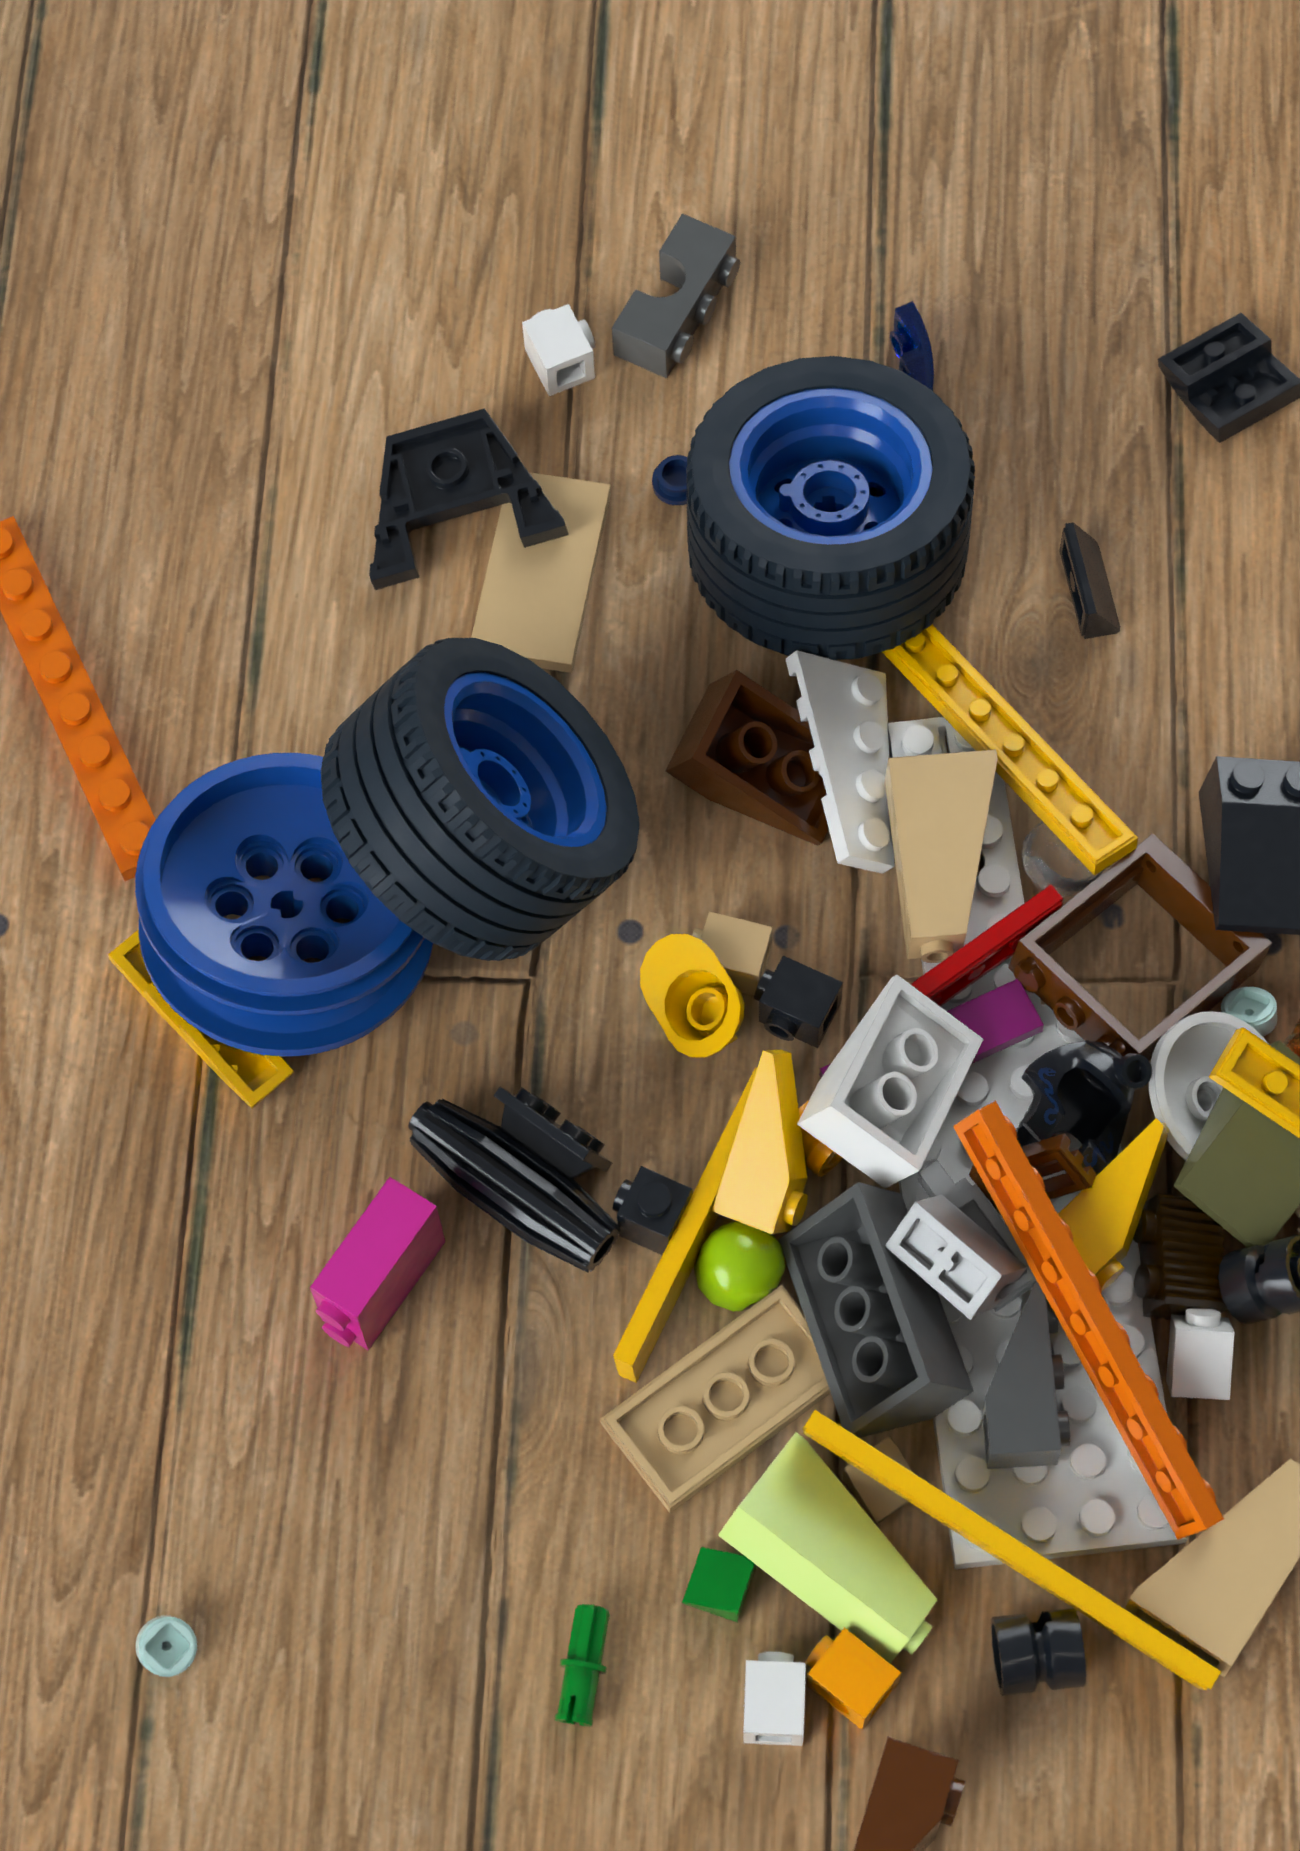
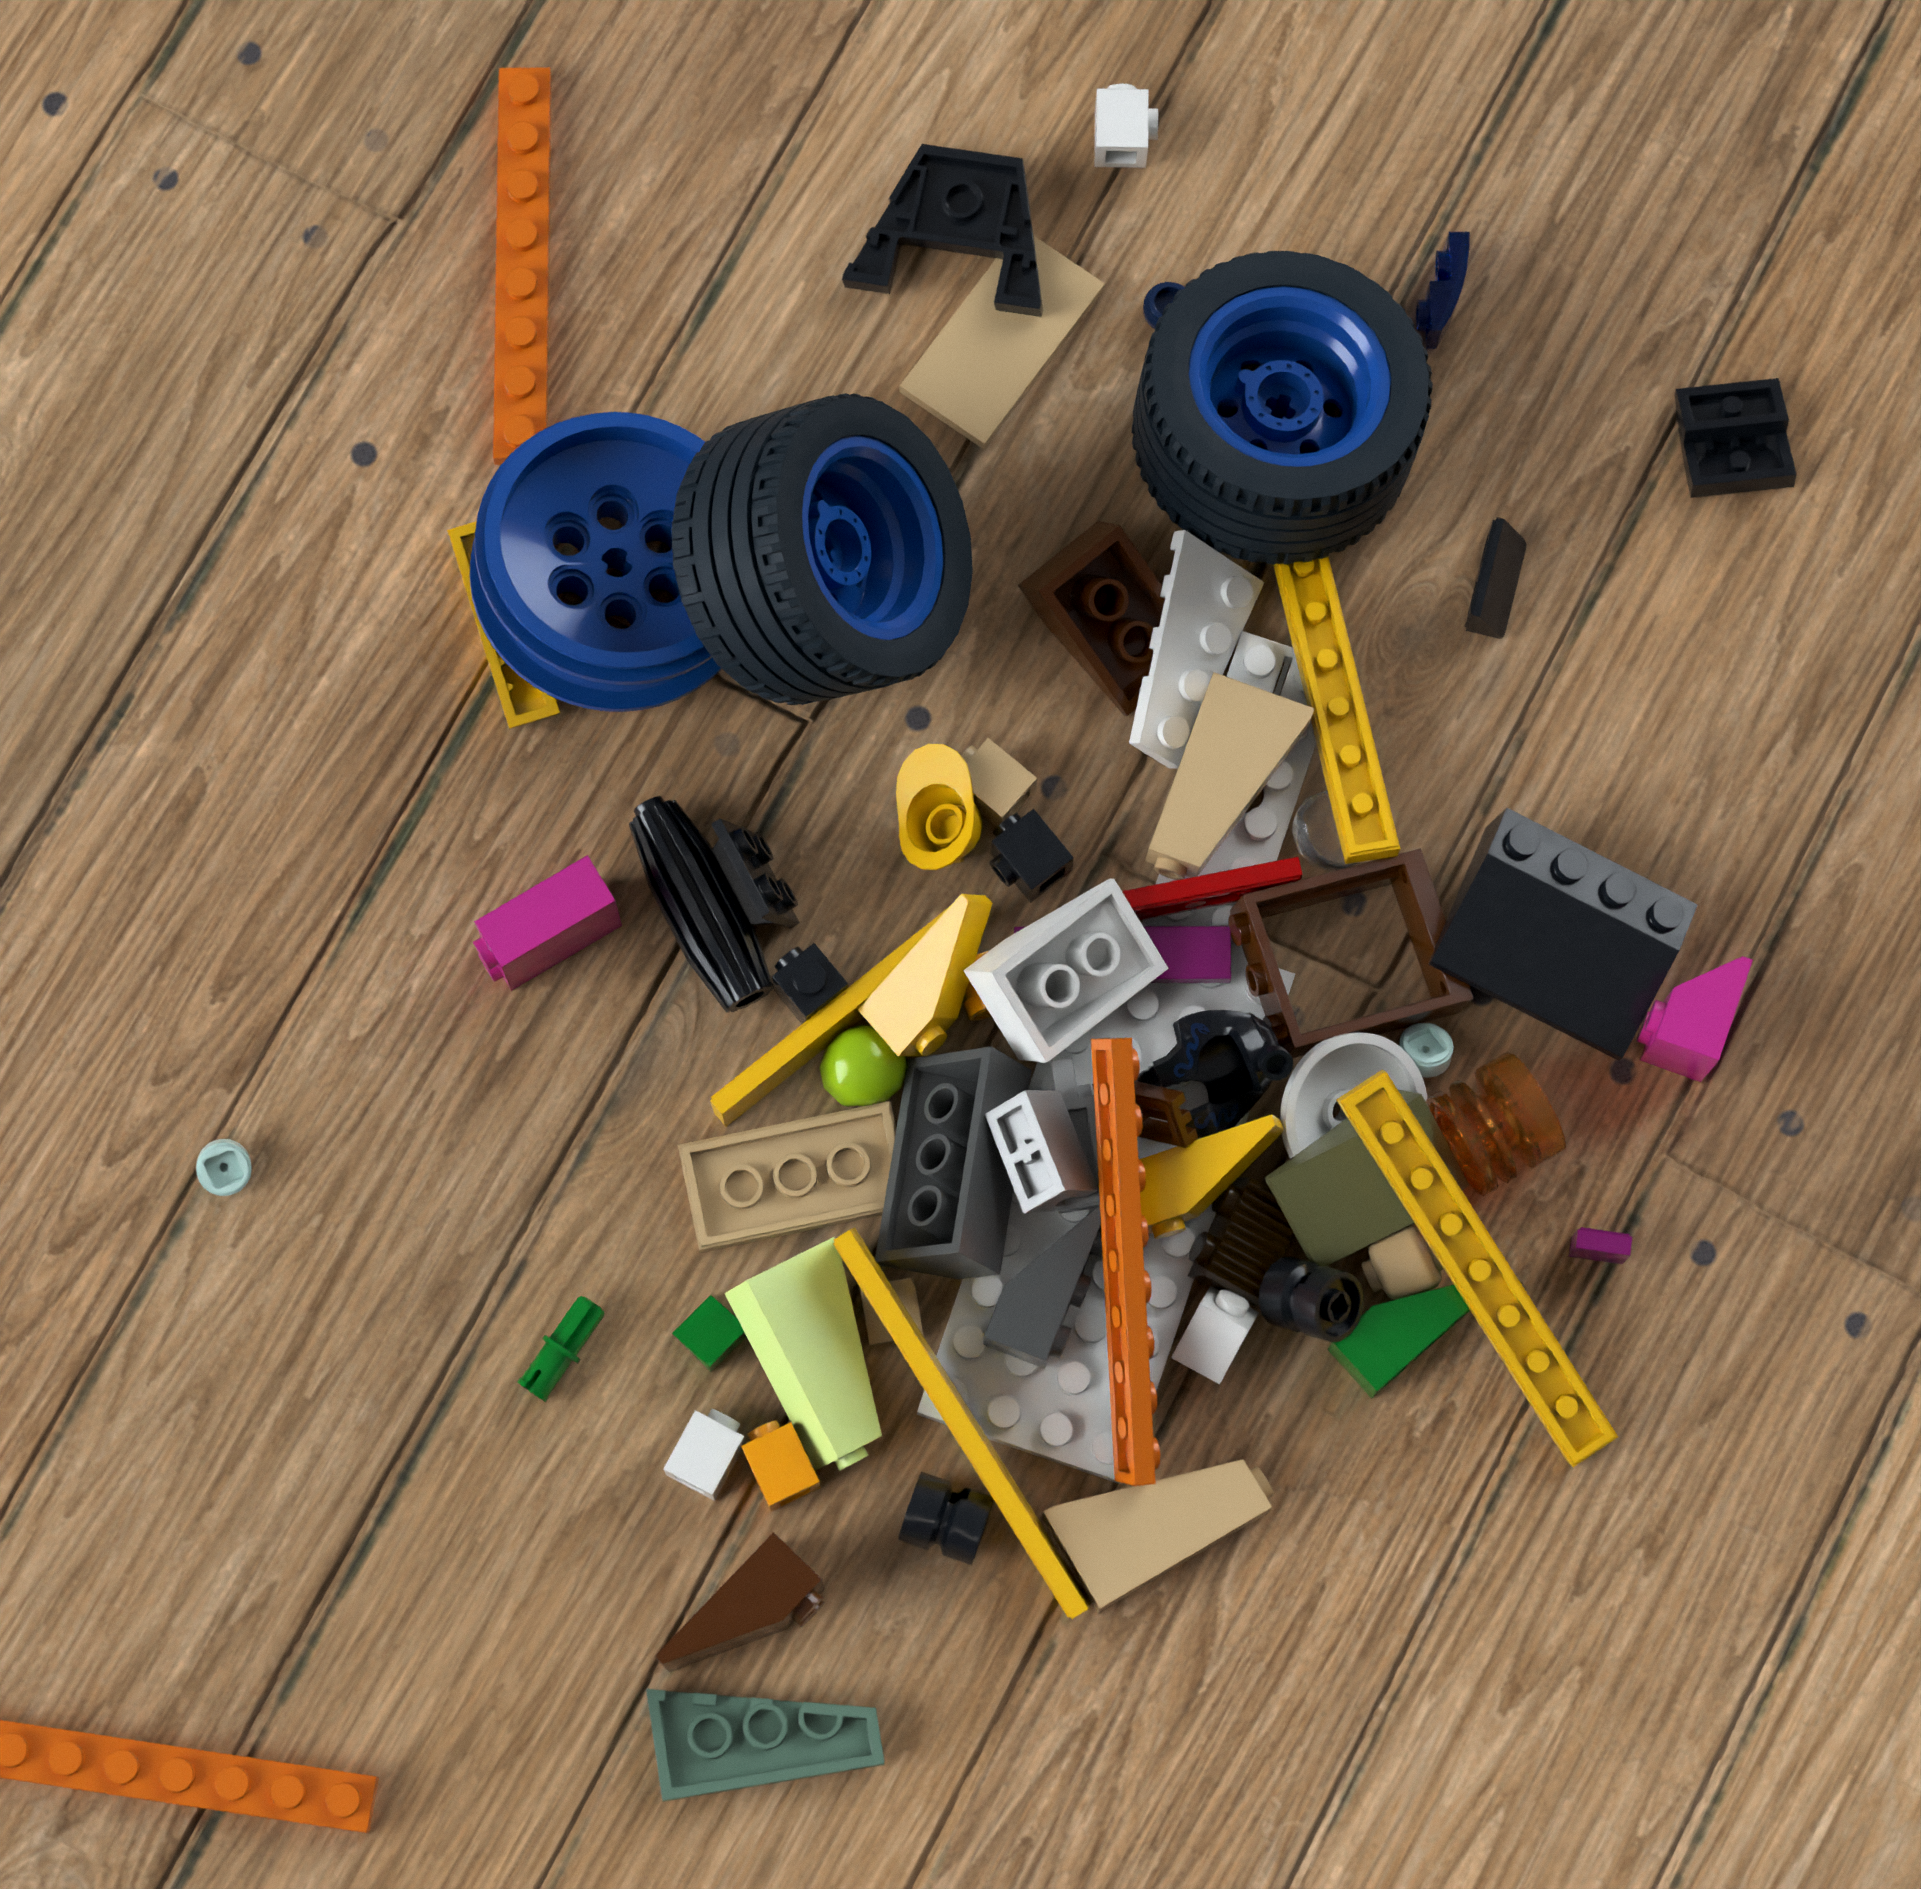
camera: 20 degrees right, 10 degrees up
dark grey arch [612,213,740,379] -> none

